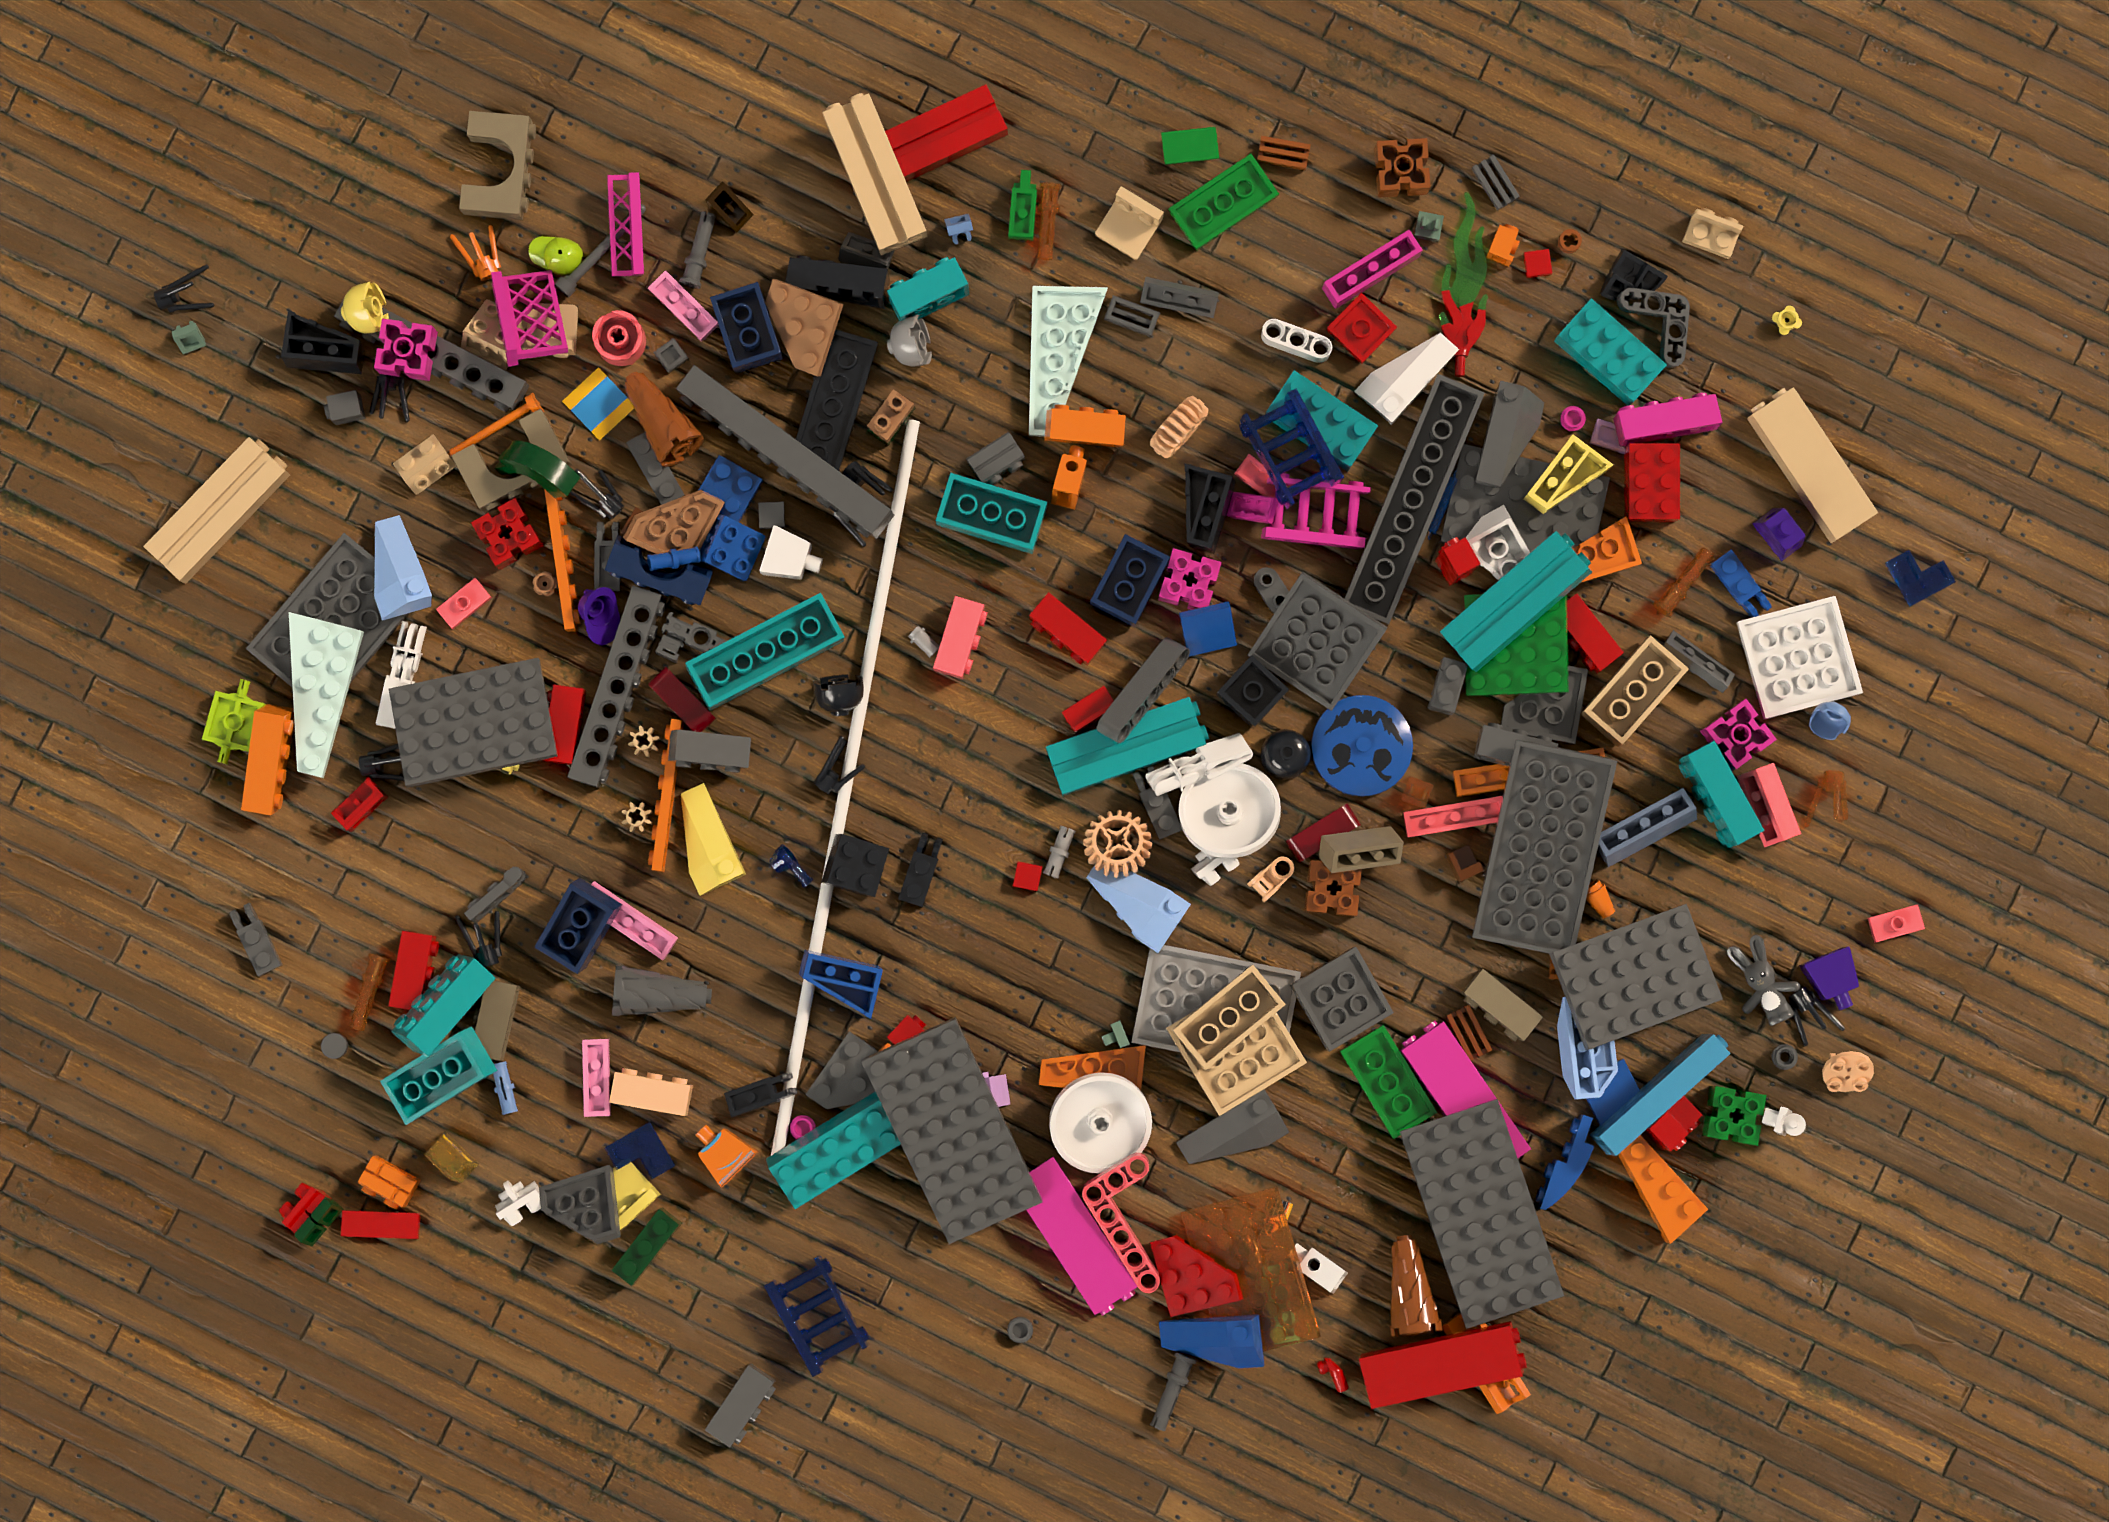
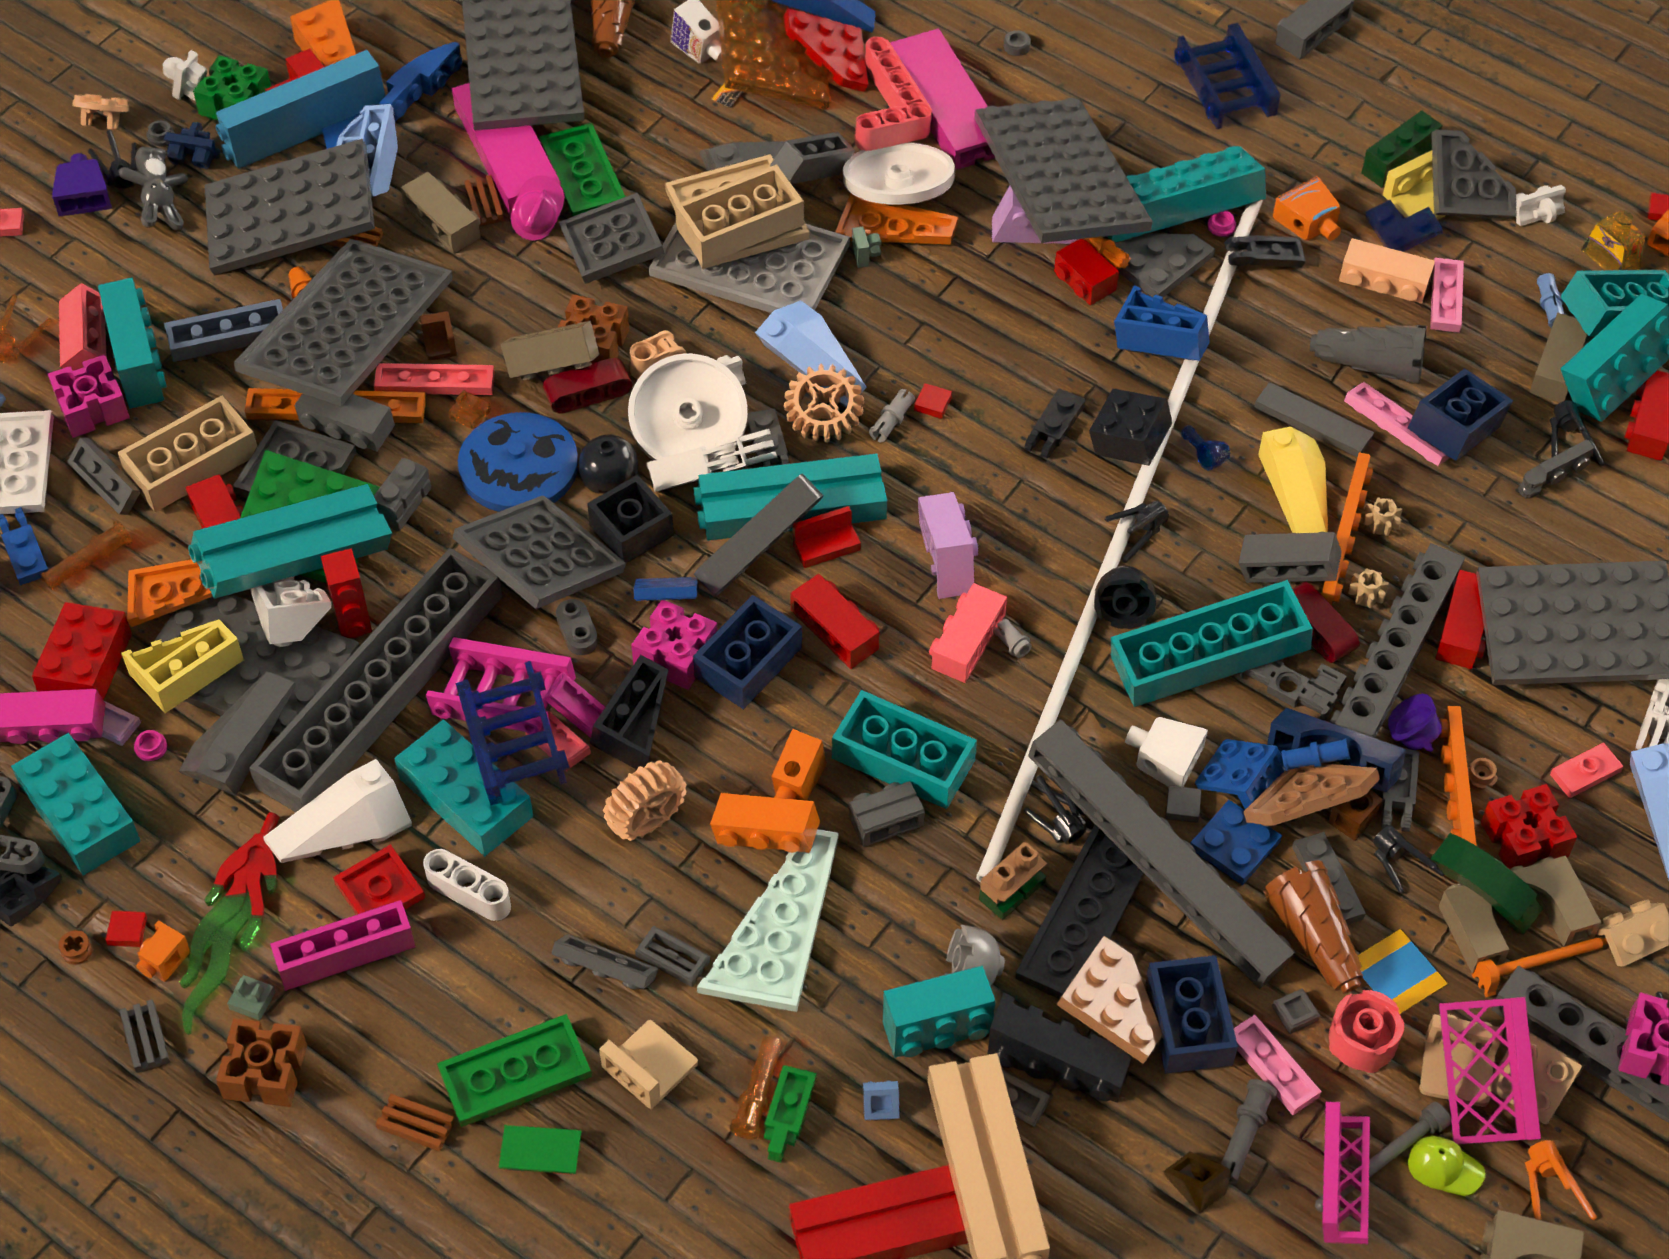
camera: 170 degrees left, 30 degrees down
none -> dark blue hips [164,122,221,169]
none -> dark pink piece [510,175,565,241]
none -> dark grey brick [770,132,855,184]
none -> lavender wedge [918,492,978,599]
none -> dark grey tile [1254,382,1374,457]

